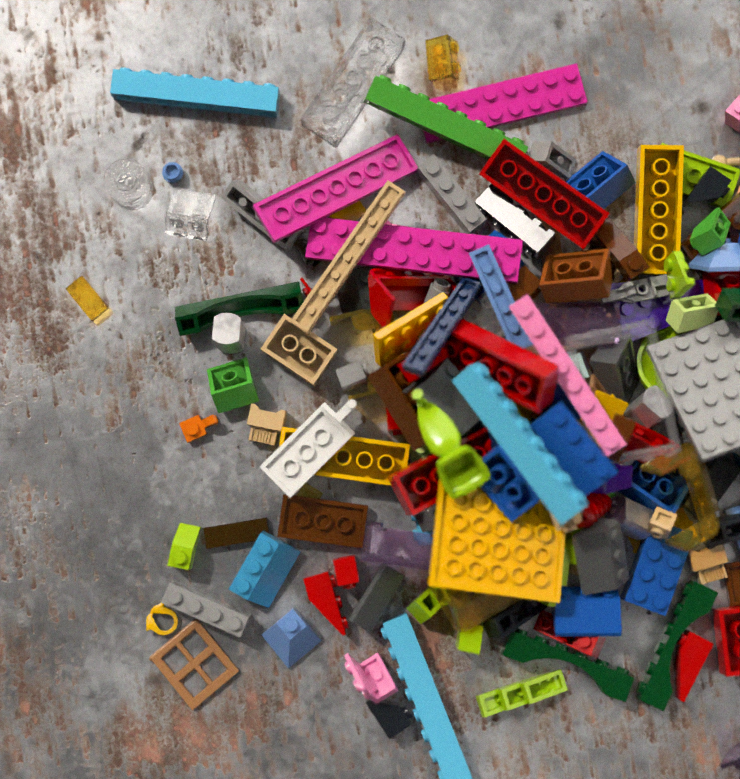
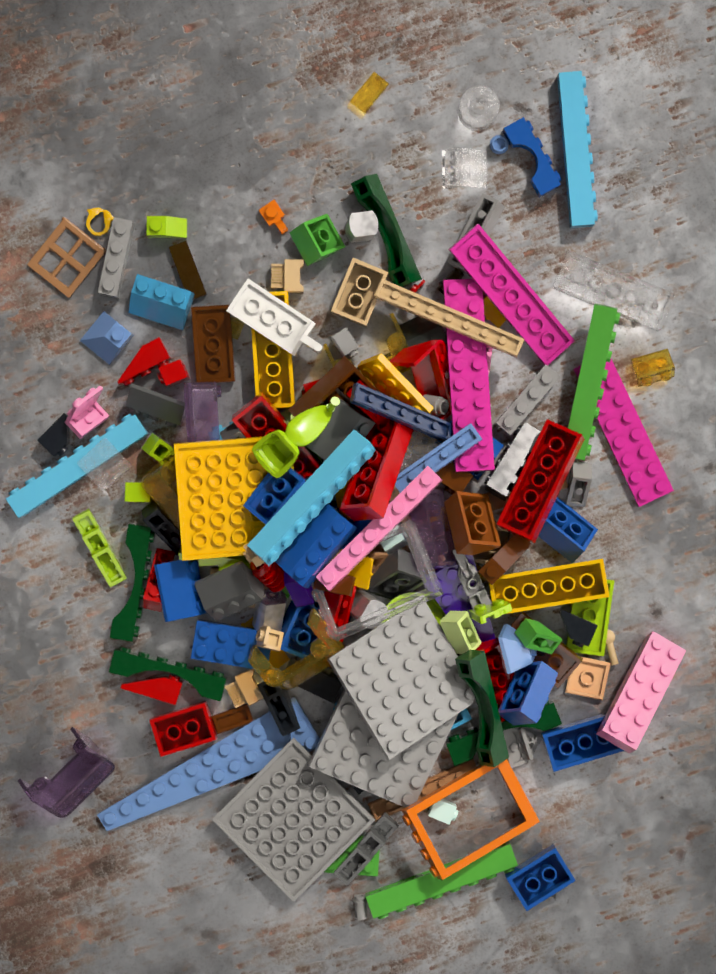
camera: 70 degrees right, 5 degrees up
none -> clear bracket [77,438,133,492]
none -> blue arch [502,117,561,198]

